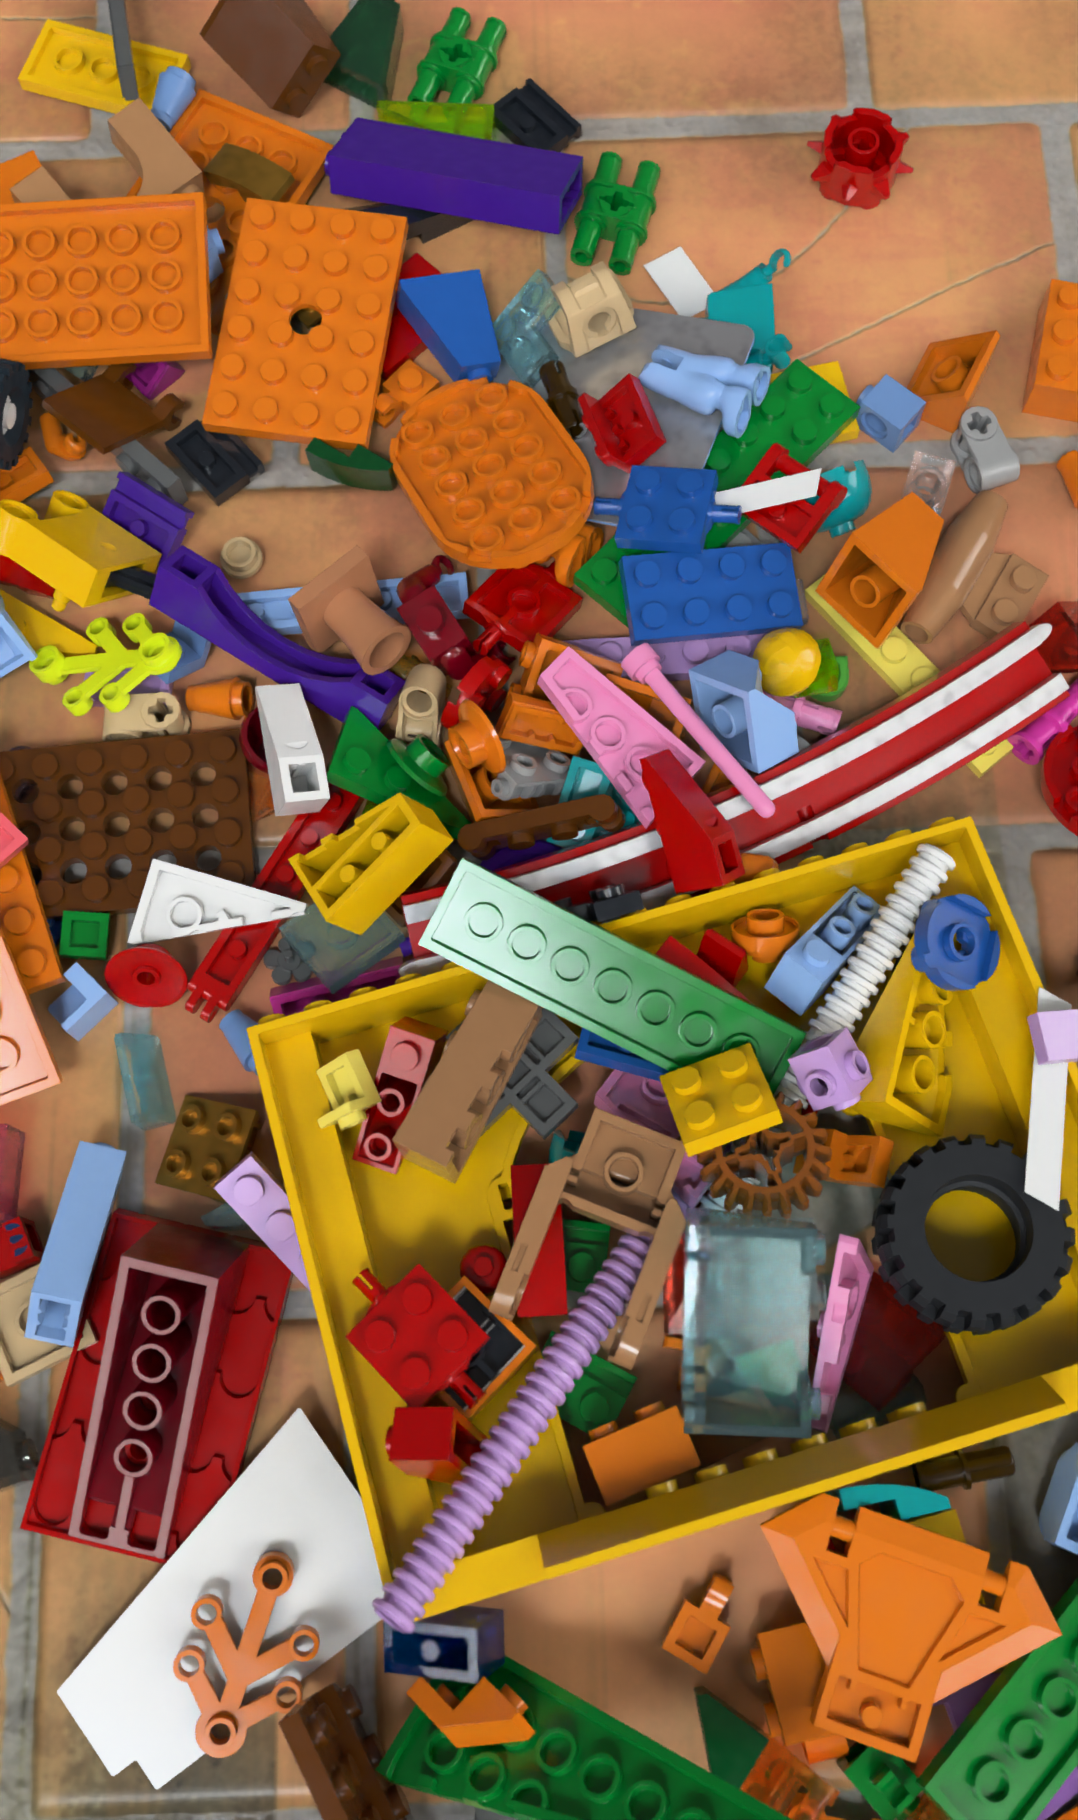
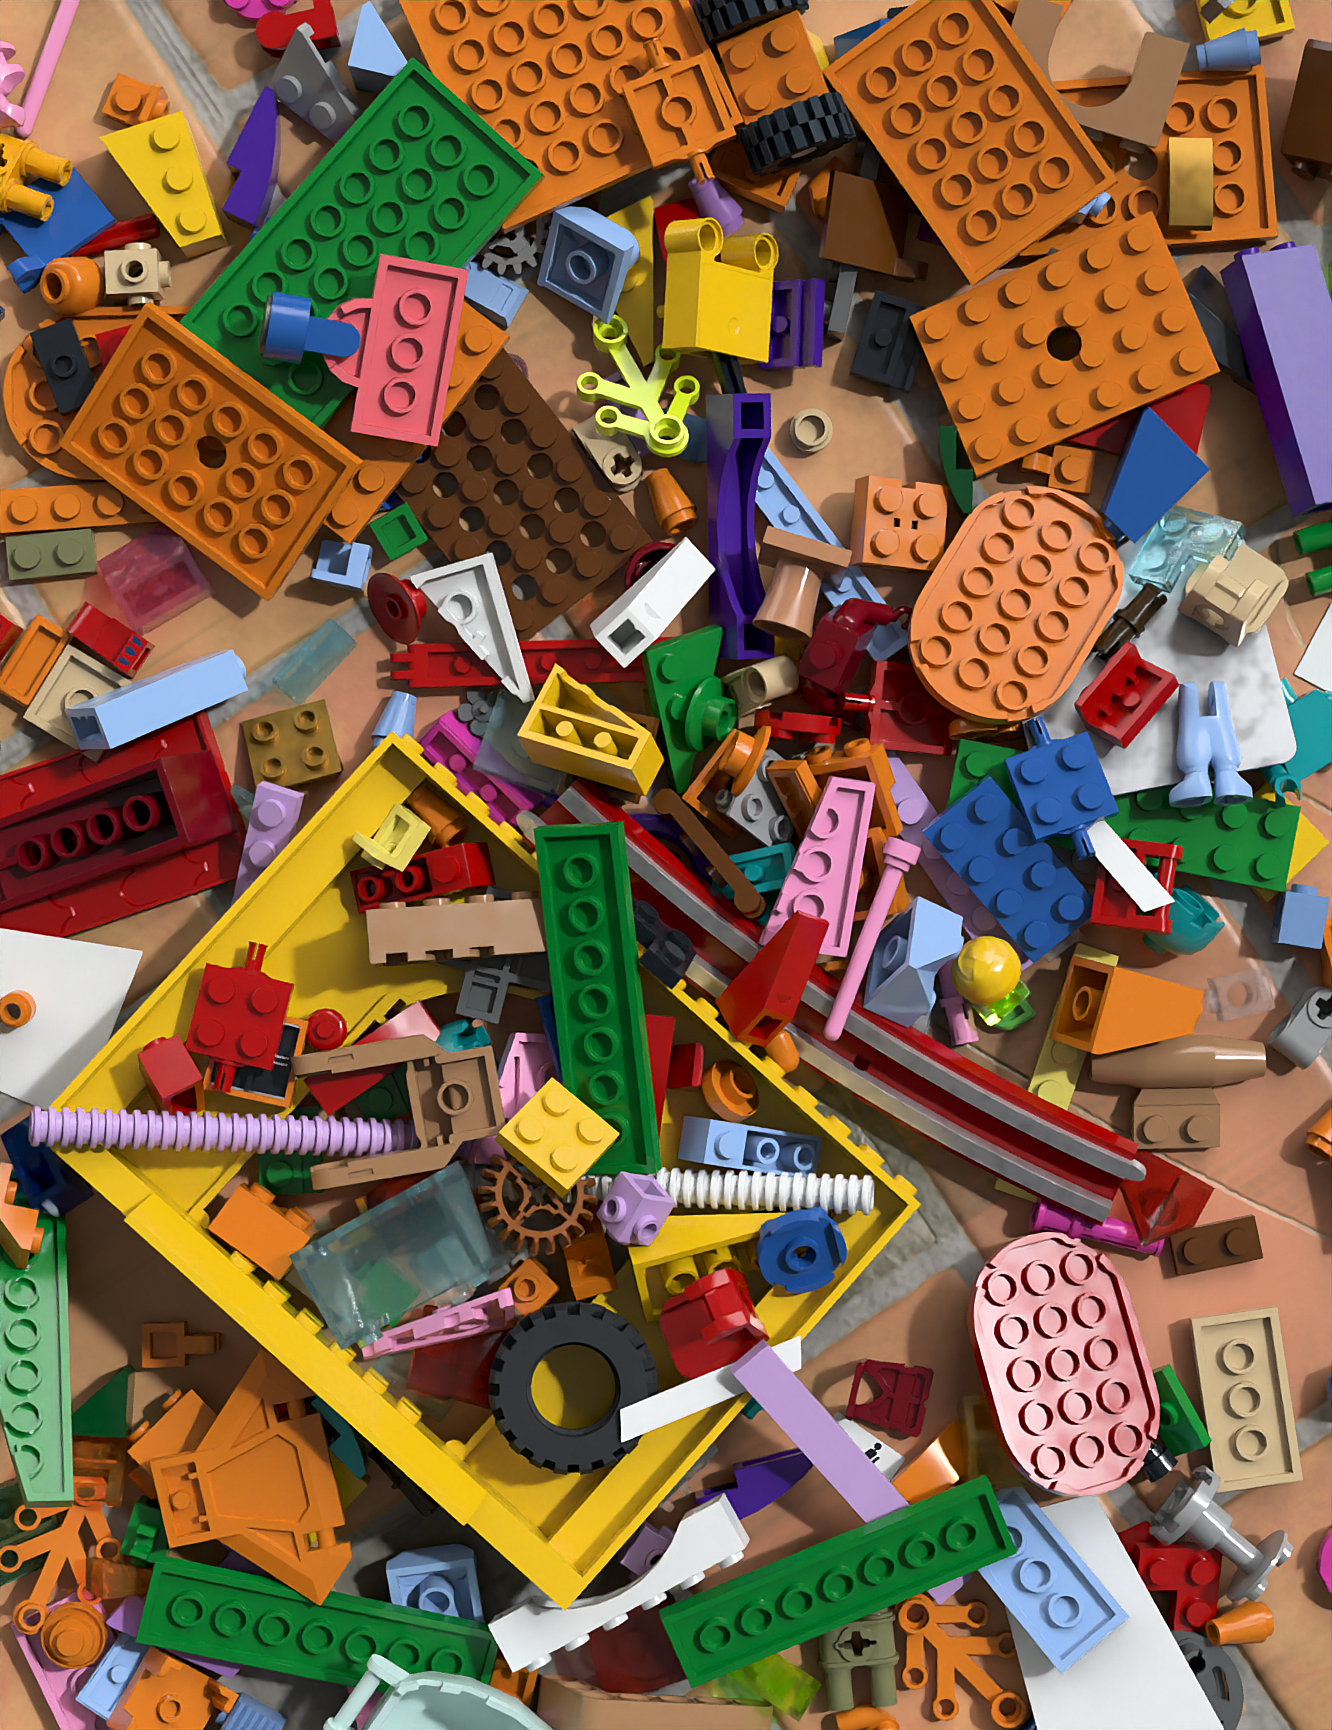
camera: 50 degrees right, 15 degrees up
none -> orange cone [406,785,469,848]
none -> orange bracket [498,1257,559,1316]
none -> red piece [659,1268,770,1381]
none -> orange piece [849,475,949,575]

